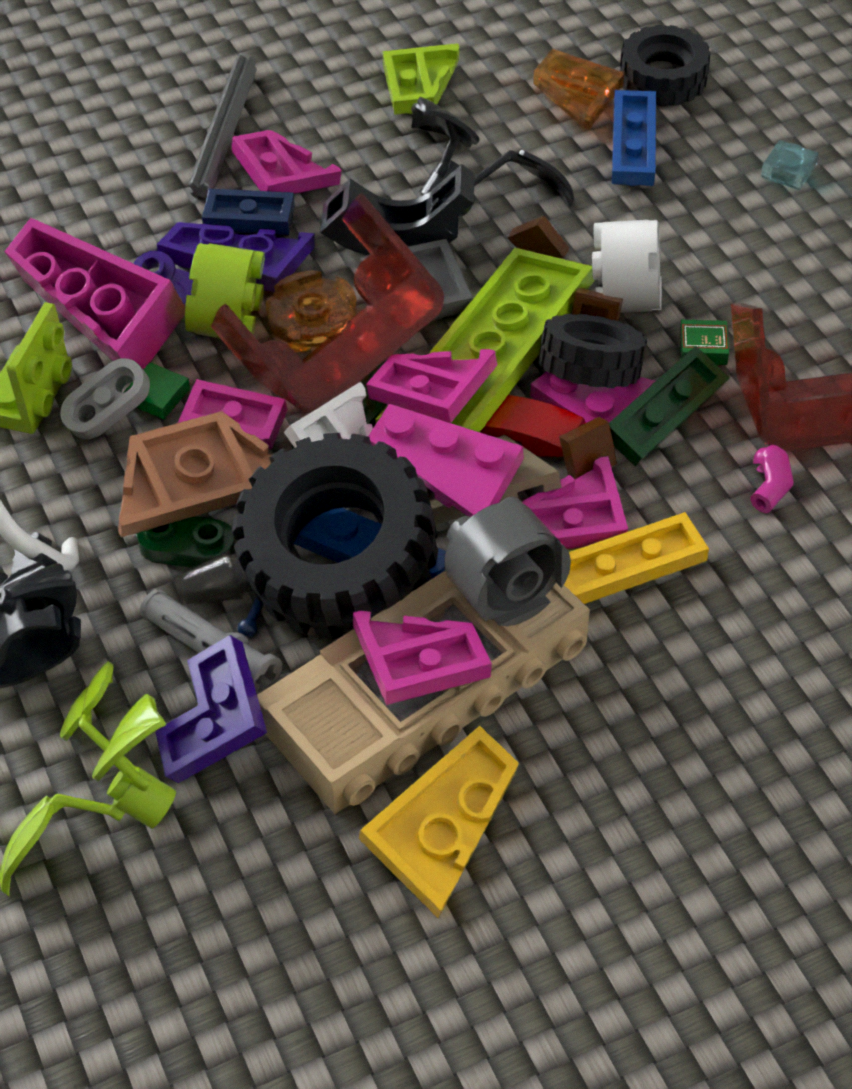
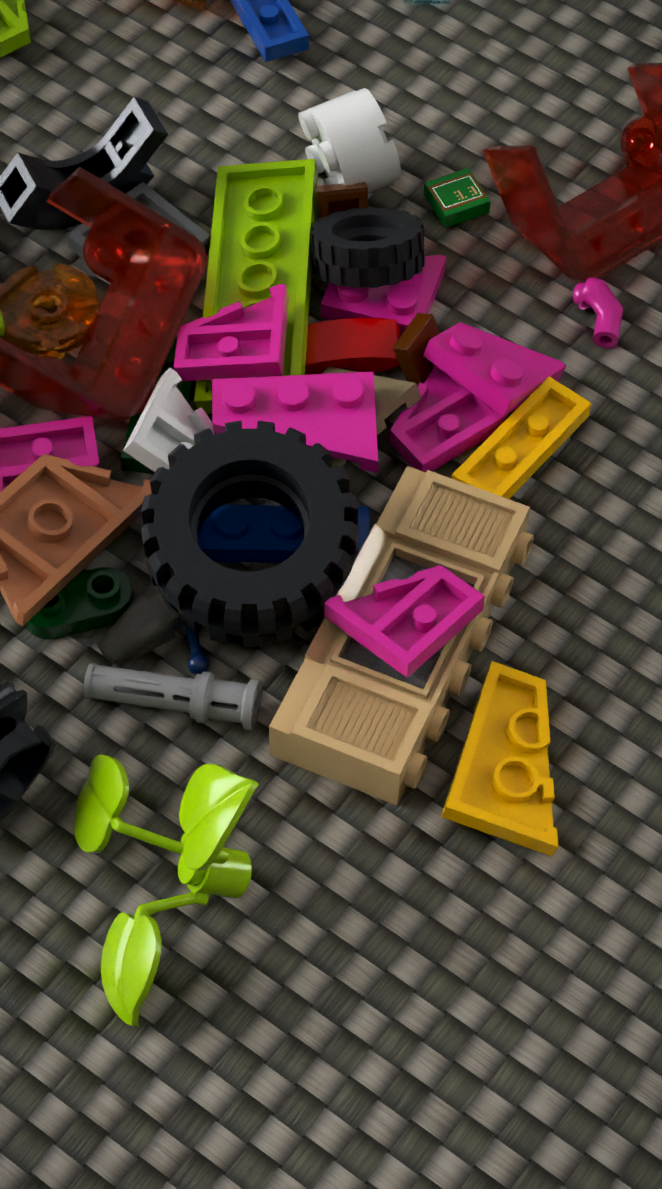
camera: 30 degrees left, 5 degrees up
dark purple plate [155,635,267,783] -> none
black plant [411,97,574,207] -> none
dark grey brick [444,496,571,626] -> none
reddish brown tile [507,216,570,259] -> none
dark green plate [609,346,730,467] -> none
none -> dark pink wing [423,322,567,417]

